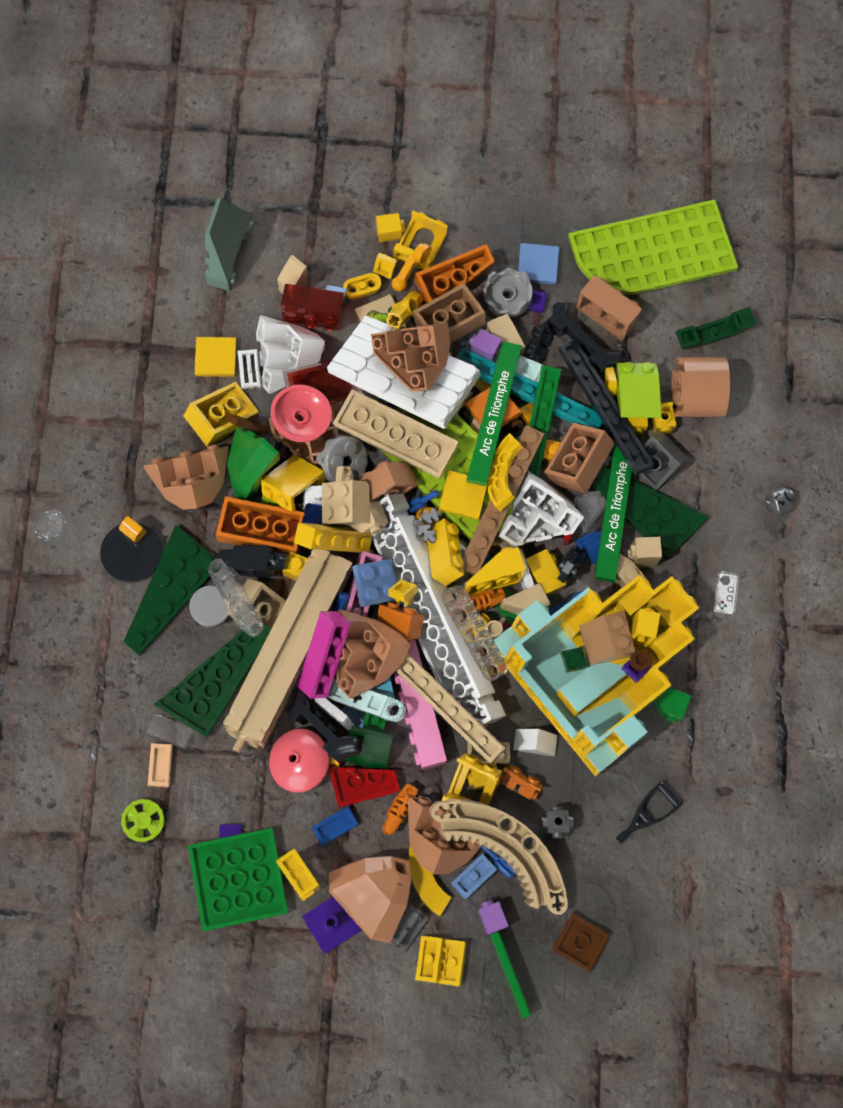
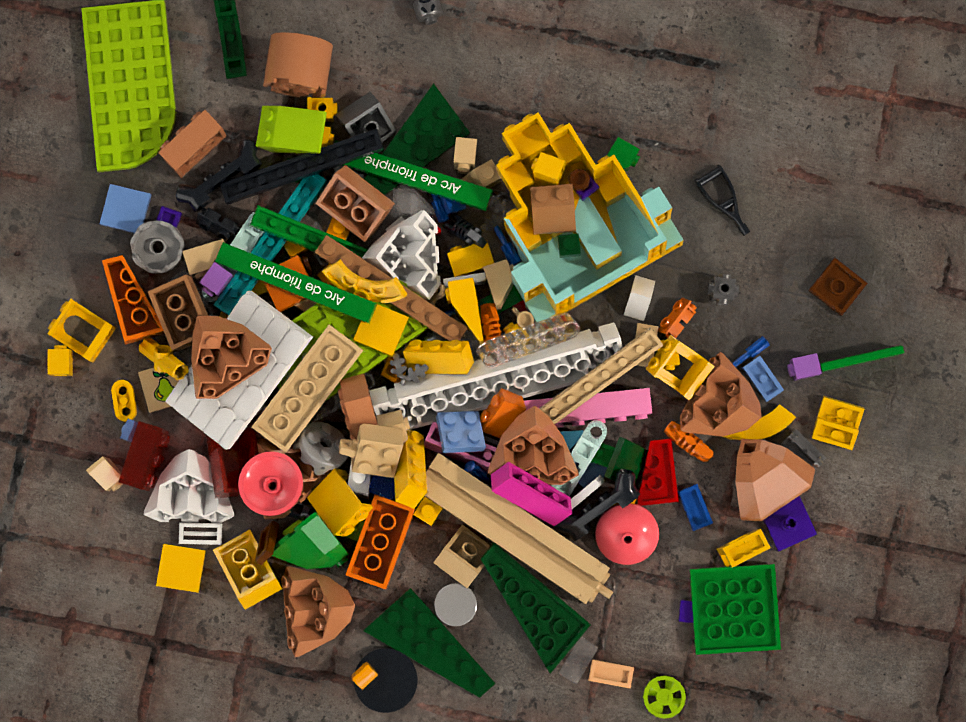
camera: 80 degrees left, 10 degrees up
sand green wedge [205,197,254,291] -> none
clear beam [208,558,264,637] -> none
black hinge [218,544,289,578] -> none
yellow tile [373,253,397,279] -> none
yellow tile [388,579,418,607] -> none
light orange piece [392,243,432,292] -> none
blue axle [407,490,439,515] -> none
tan gear [430,799,568,915] -> none
yellow tile [604,367,617,396] -> none
clear tile [714,571,739,615] -> none

